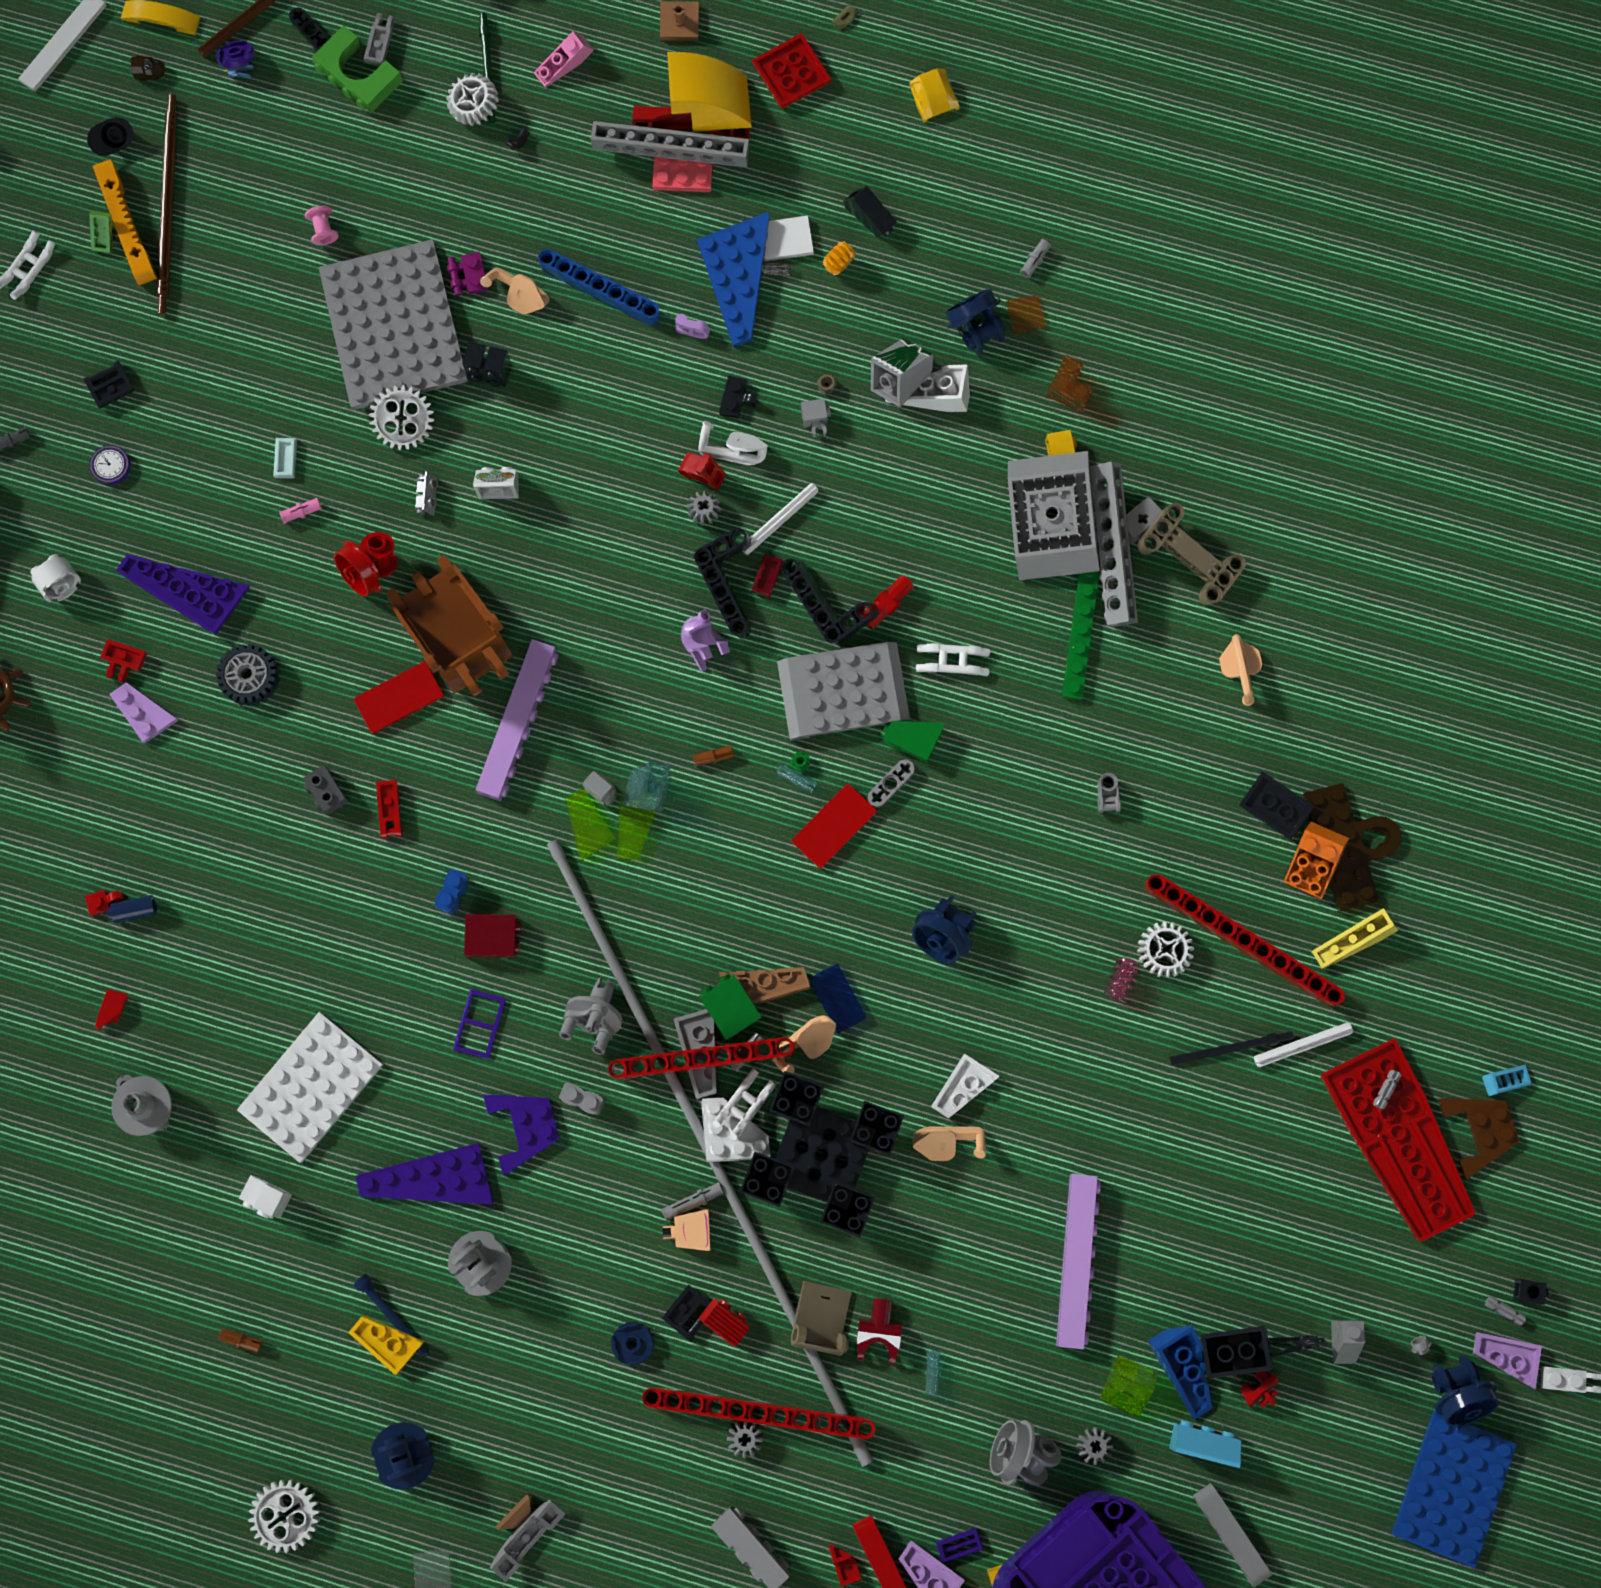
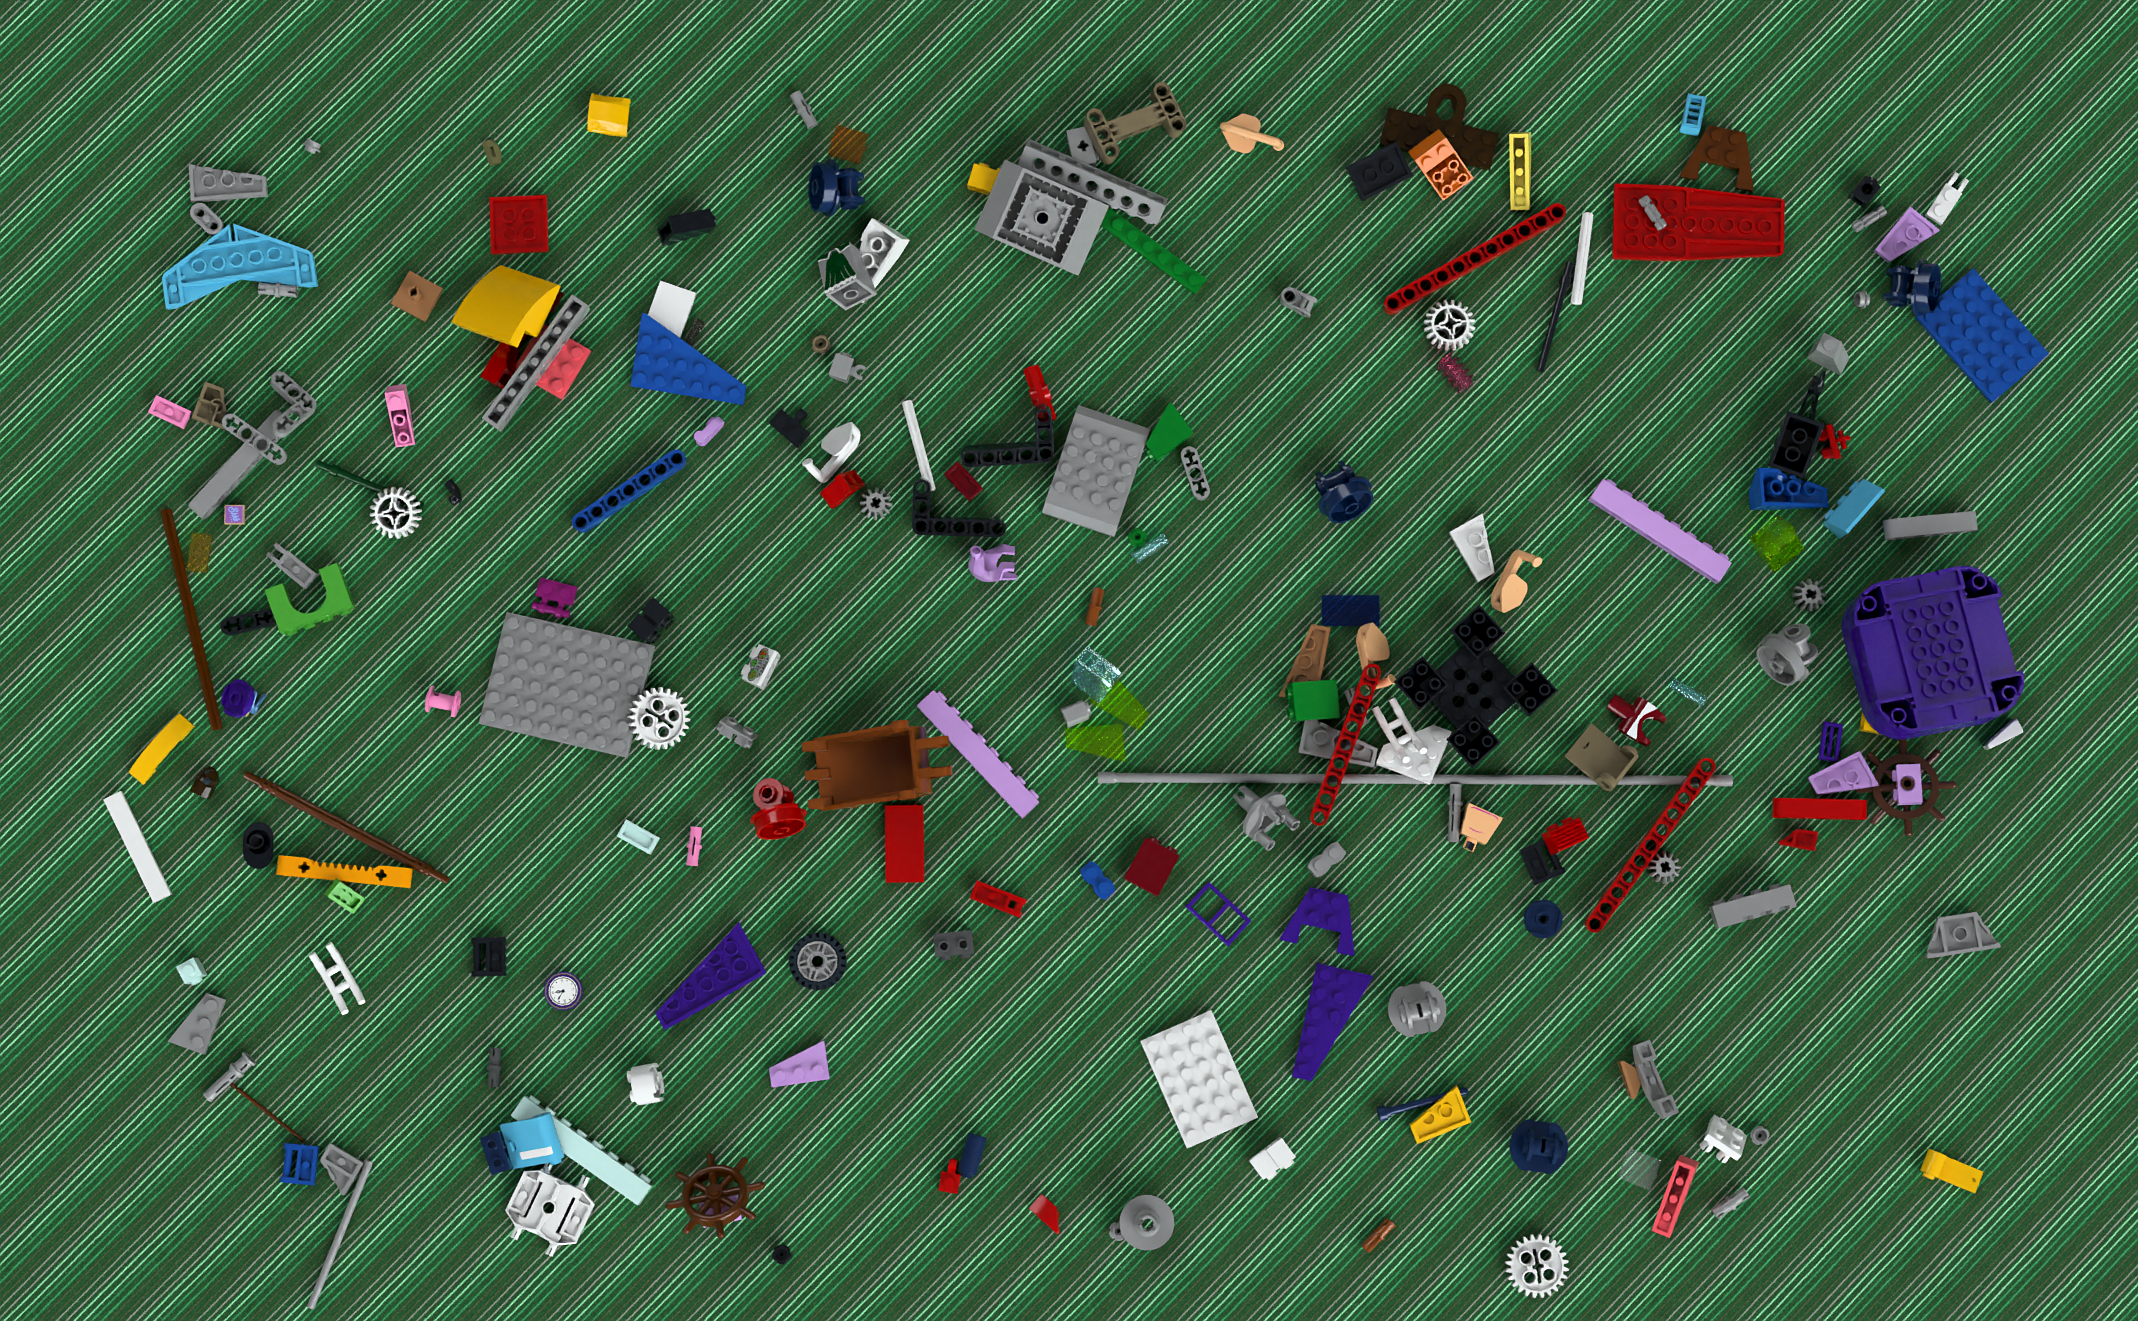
camera: 65 degrees left, 5 degrees up
red hinge [100,639,147,683] -> none
light nougat piece [480,267,550,315] -> none
red tile [791,783,877,870] -> none
light orange gear [823,241,856,276] -> none
white piece [916,643,990,676] -> none
clear orange brick [1046,355,1093,413] -> none

